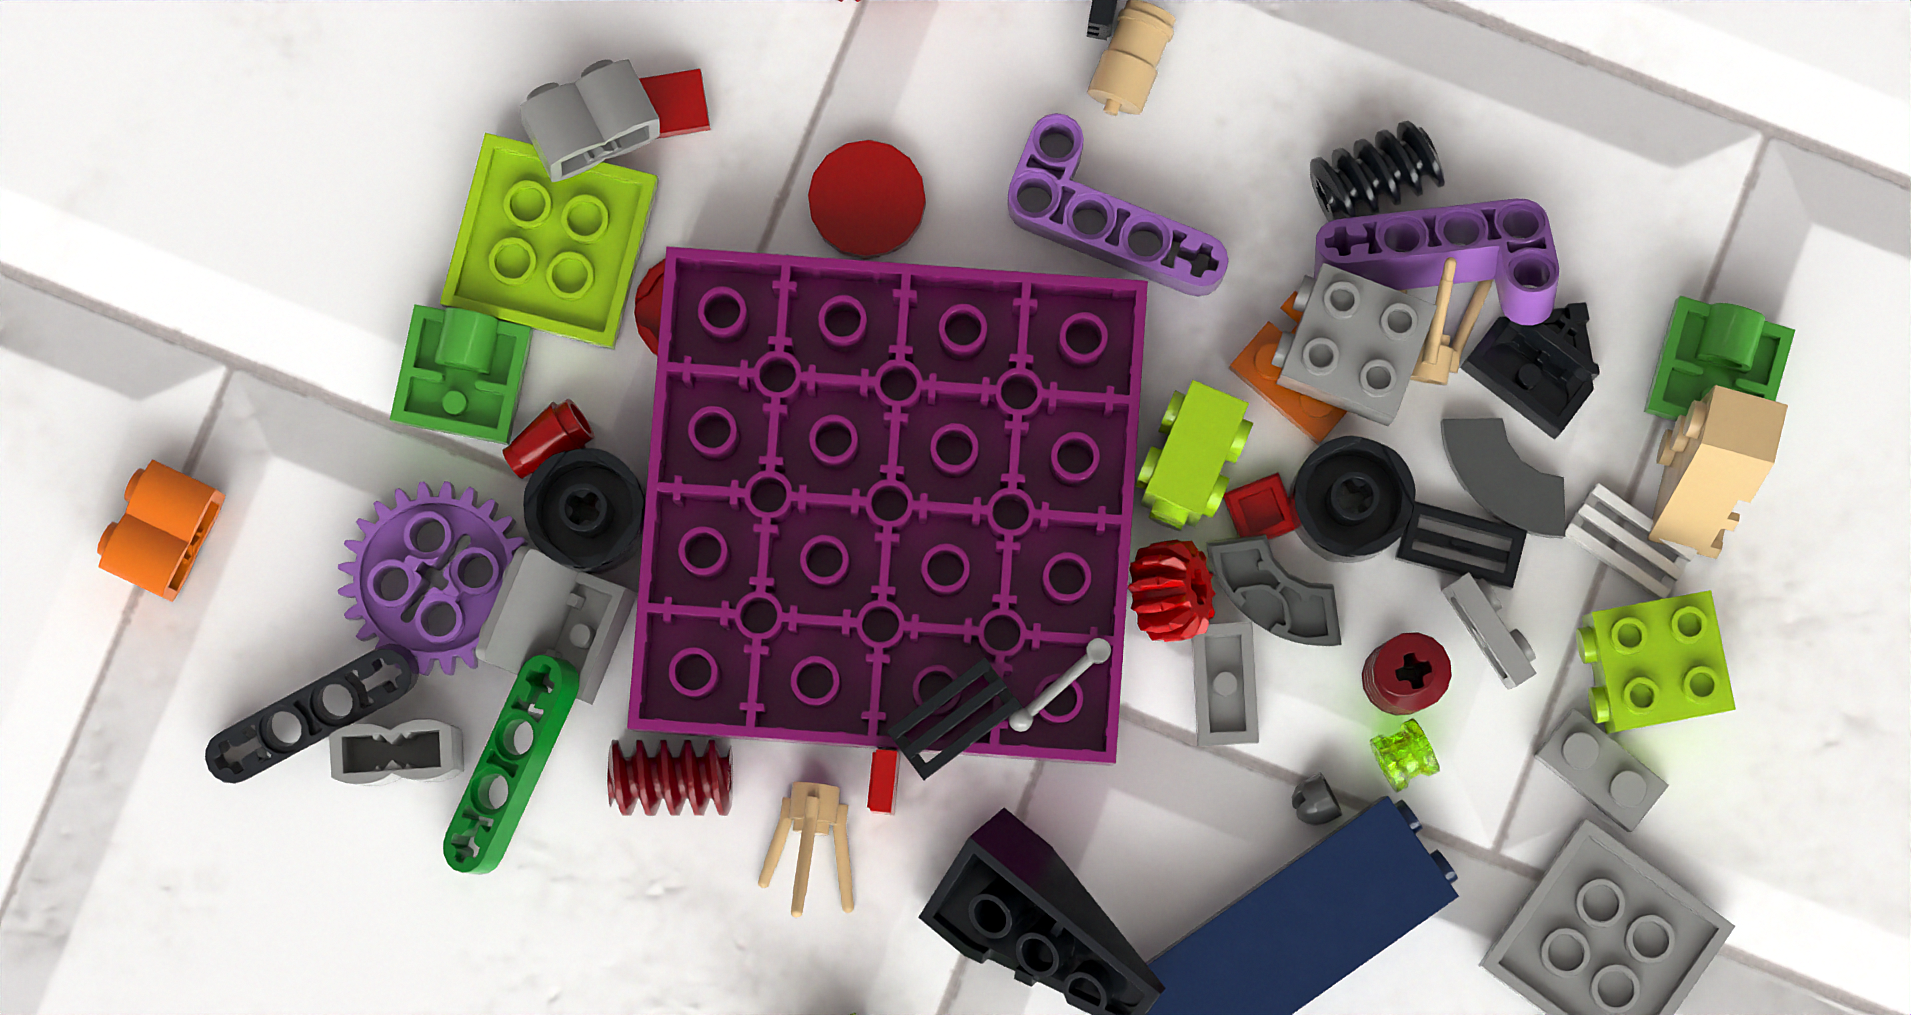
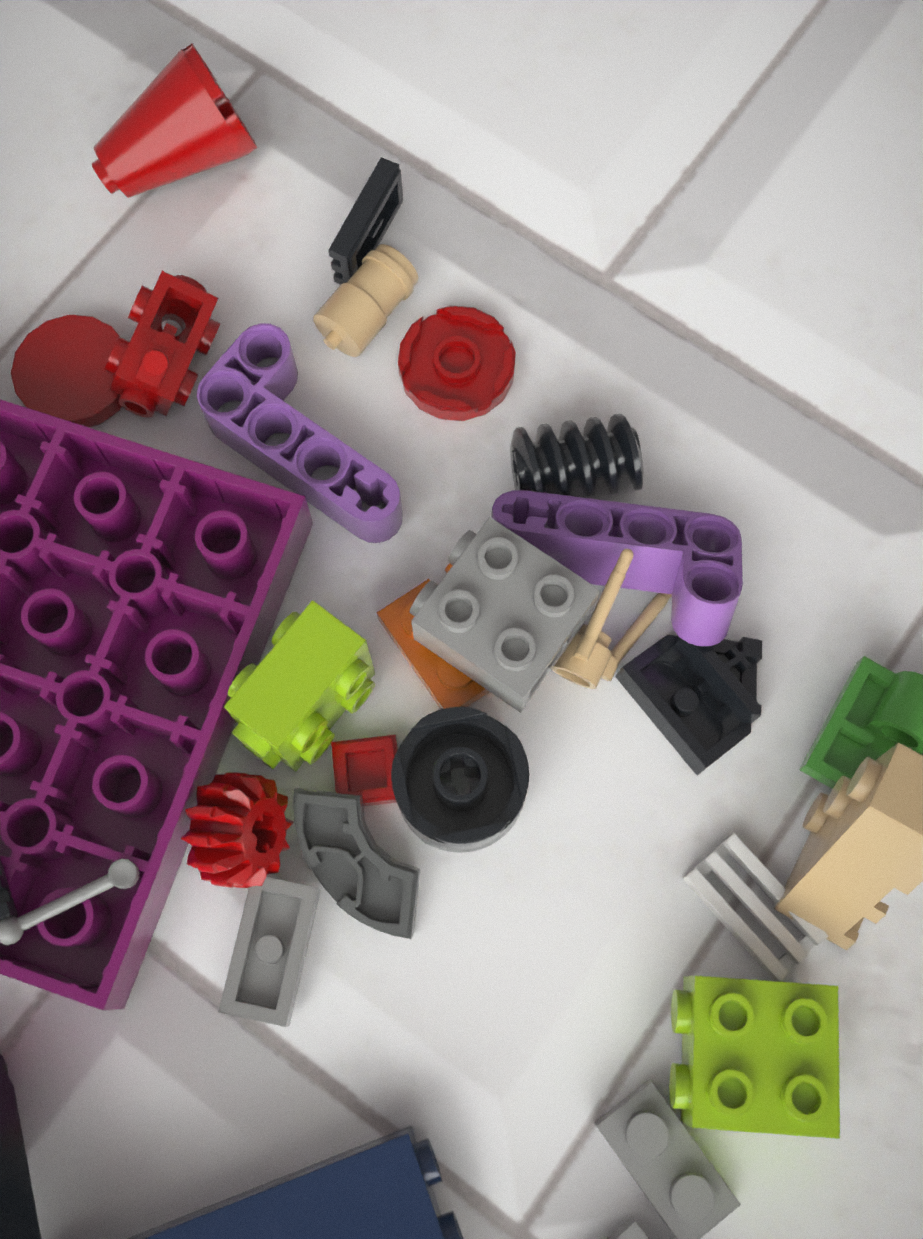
camera: 10 degrees right, 10 degrees down
dark grey hinge [1291,772,1343,826] -> none
dark red piece [1361,632,1452,716] -> none
clear neon green wheel [1369,718,1440,793] -> none
black tile [1395,501,1527,590] -> none
dark grey tile [1440,418,1566,539] -> none
light grey plate [1441,572,1537,690] -> none
none -> red brick [104,271,221,418]
none -> red tile [398,306,516,421]

